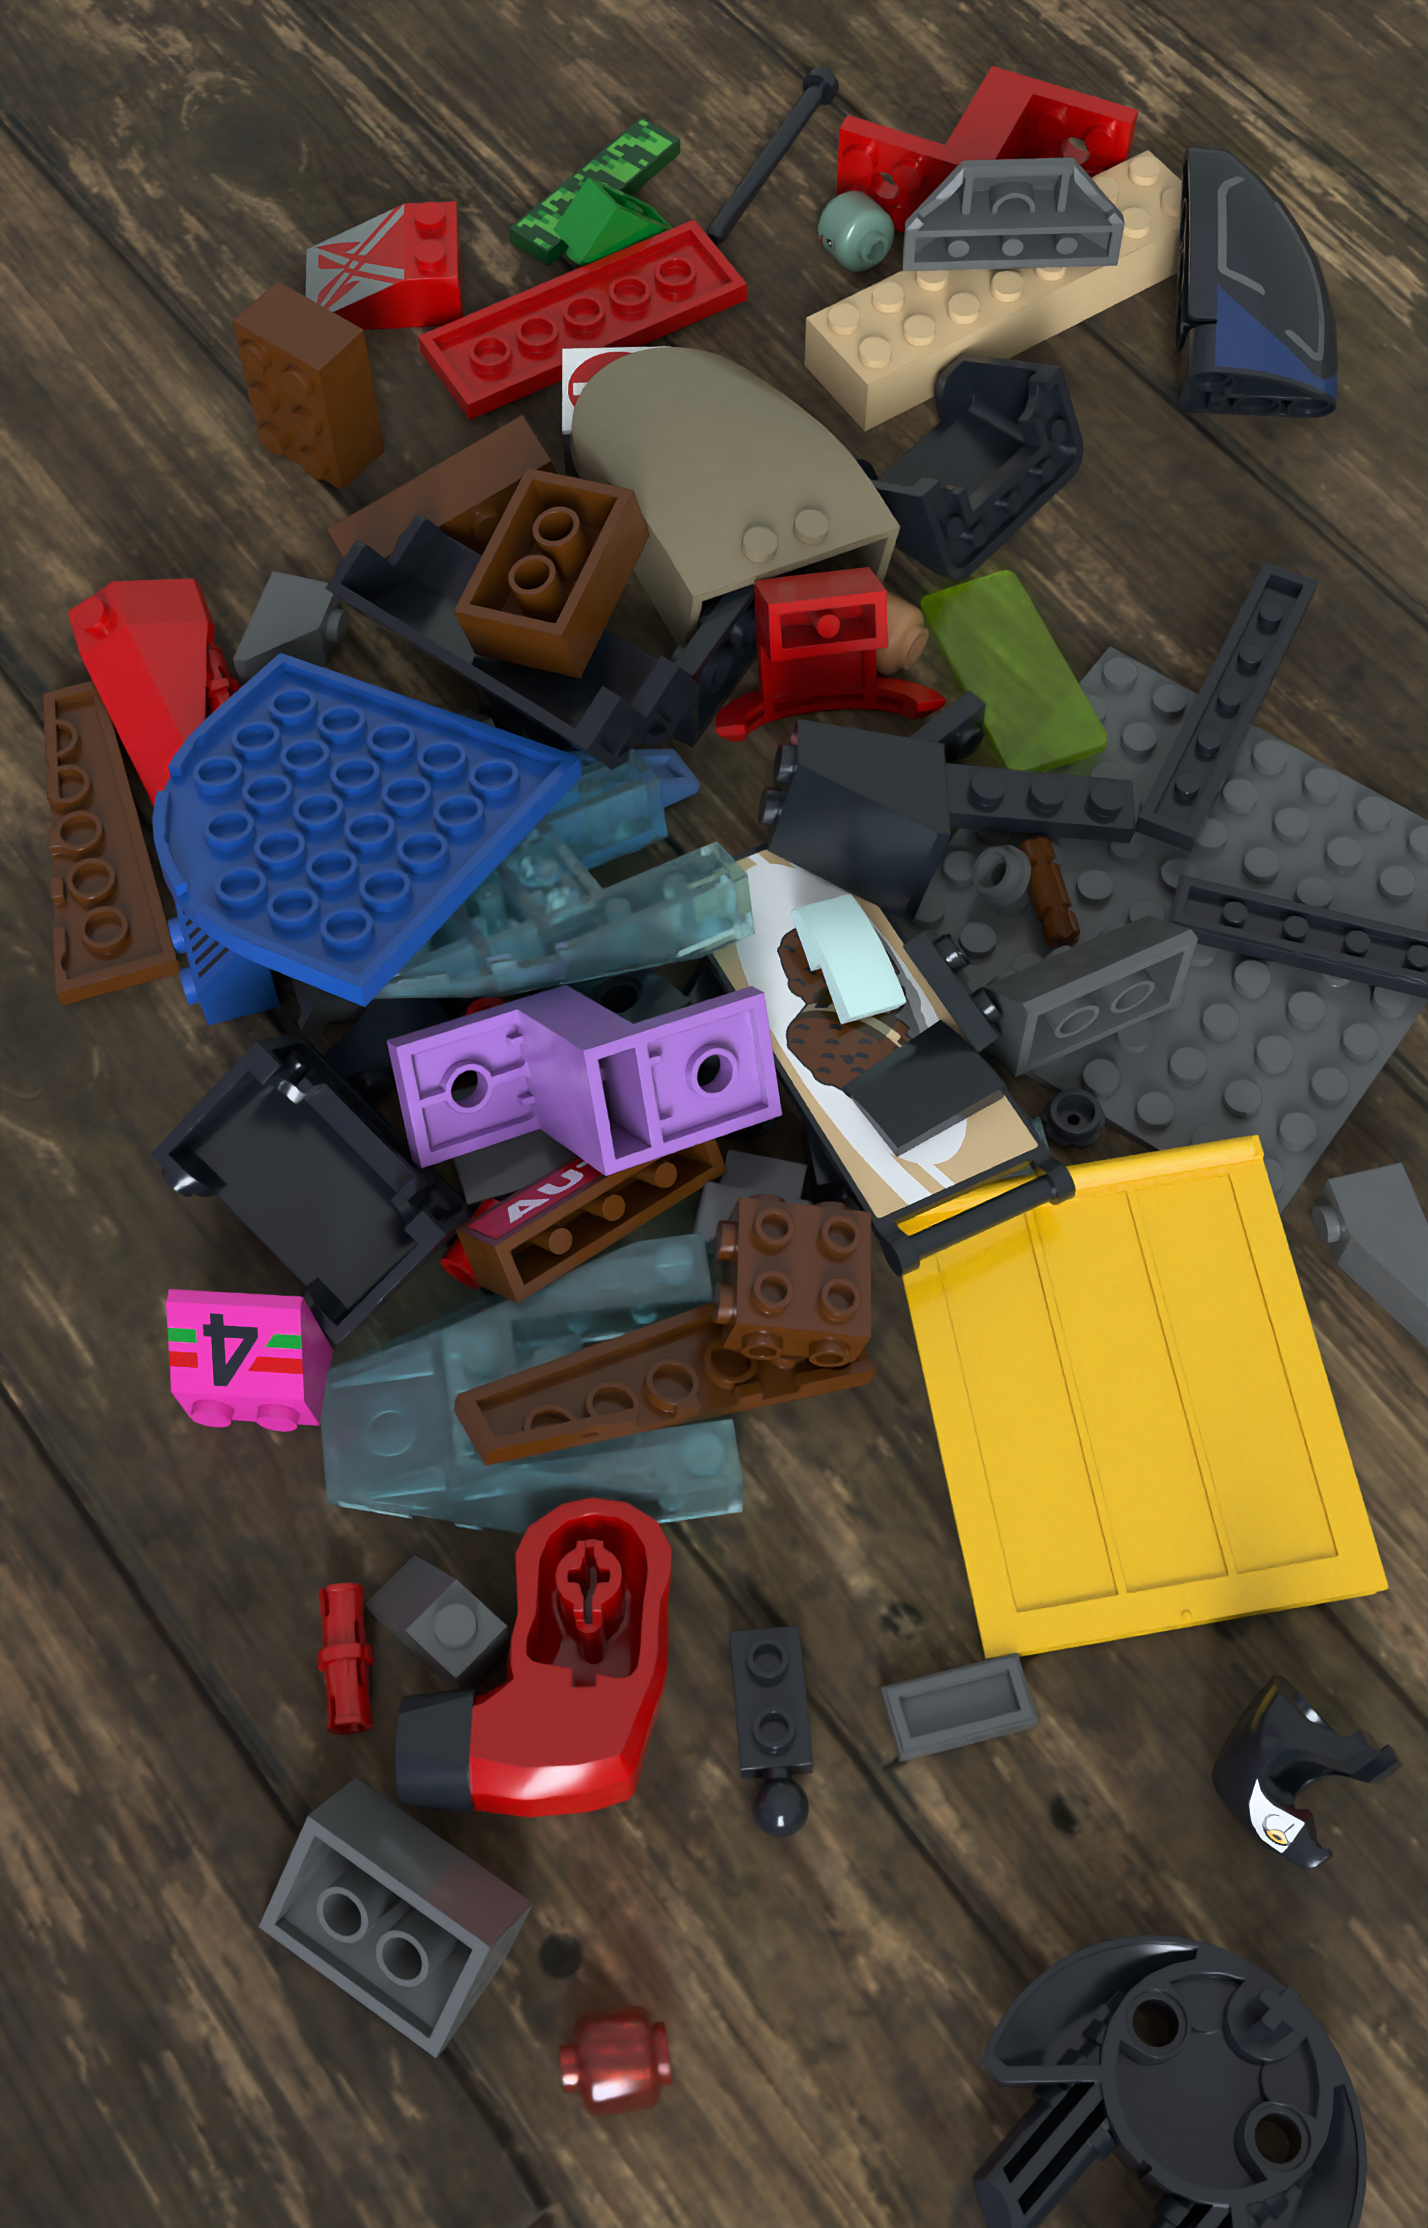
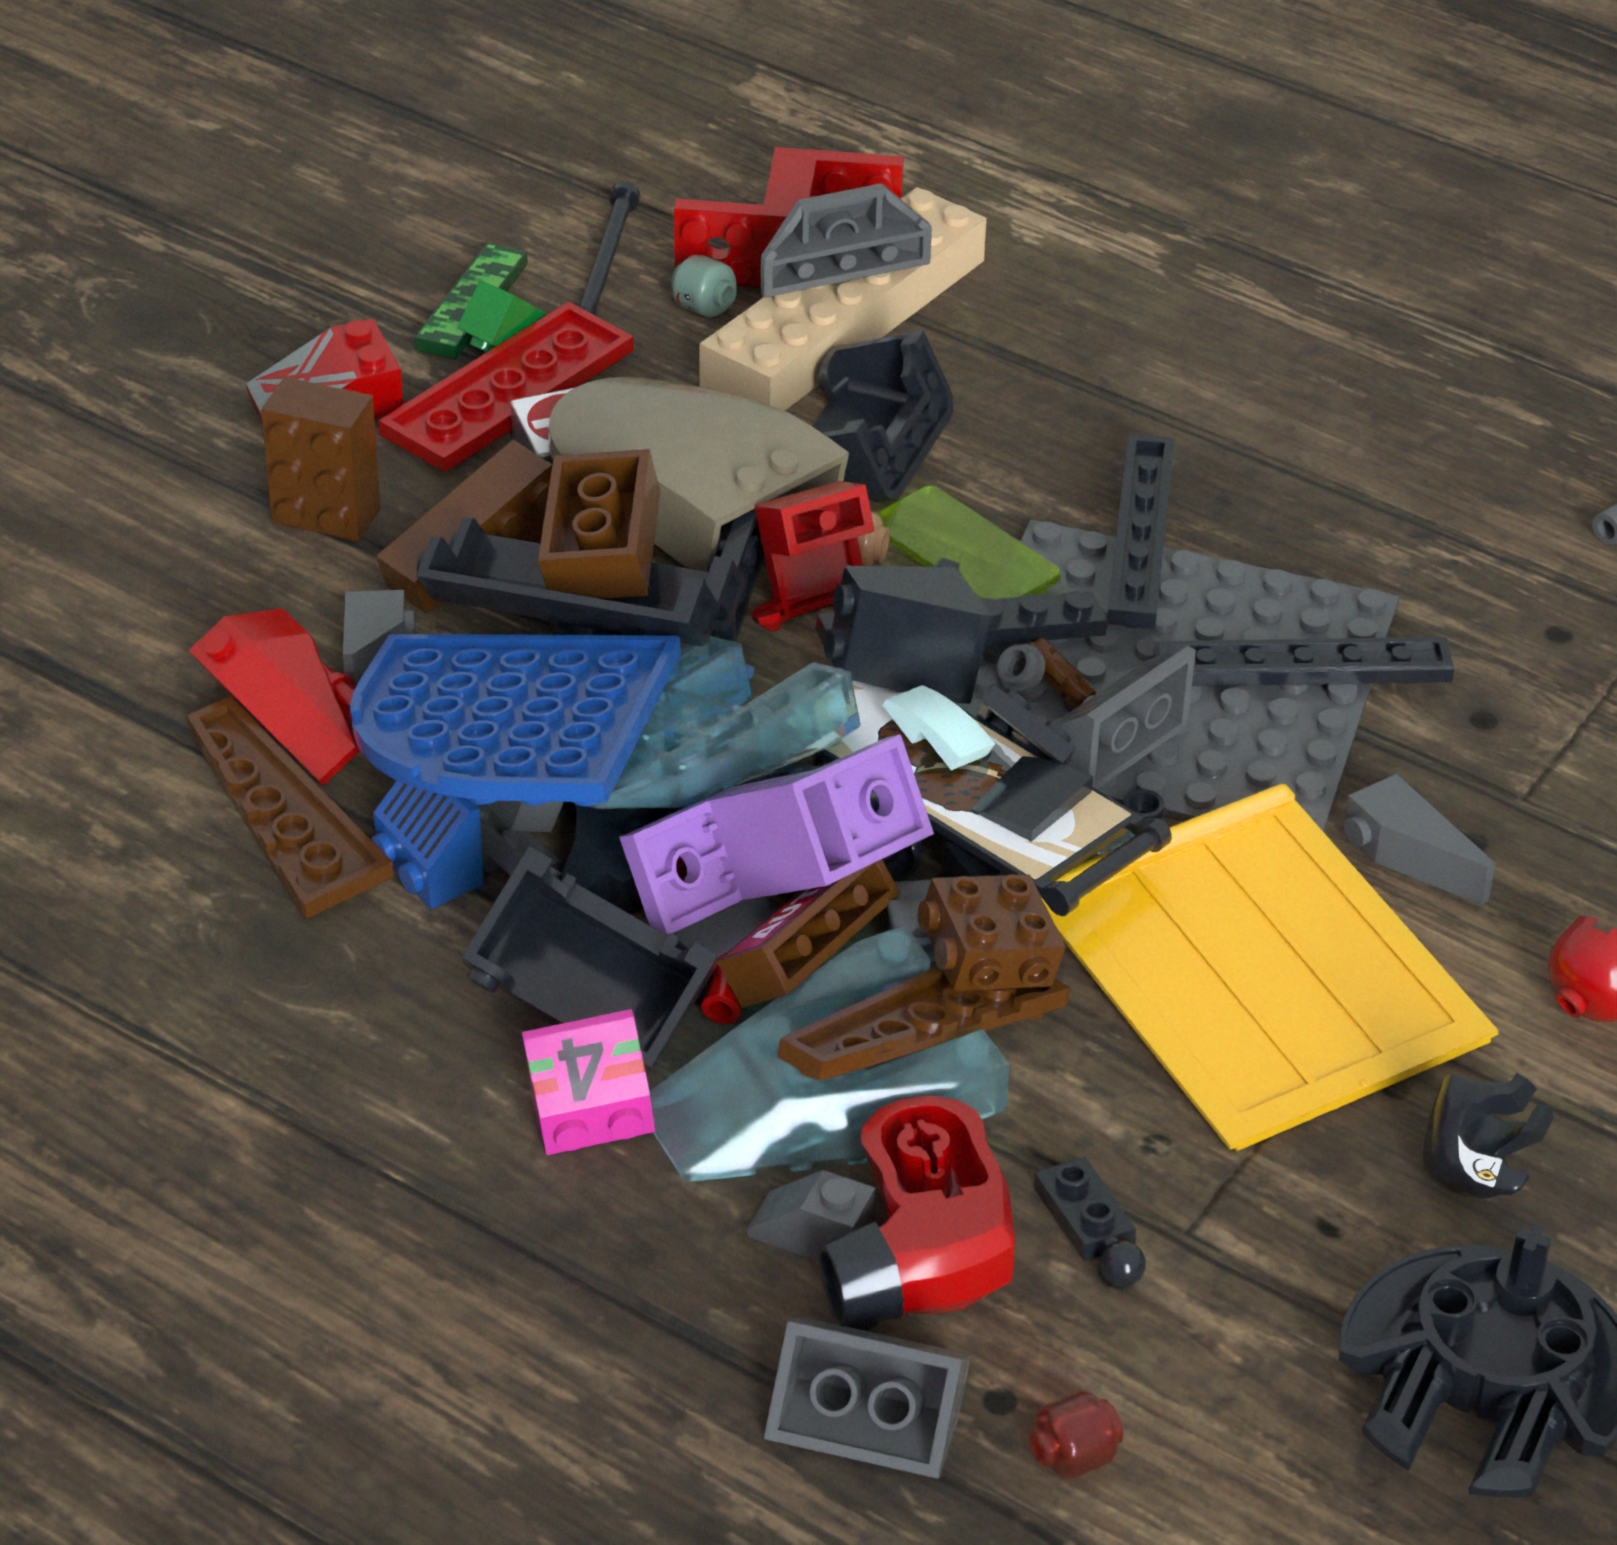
camera: 20 degrees left, 20 degrees down
red pin [317,1583,374,1735] -> none
dark grey tile [880,1653,1039,1762] -> none
black panel [1175,147,1338,418] -> none

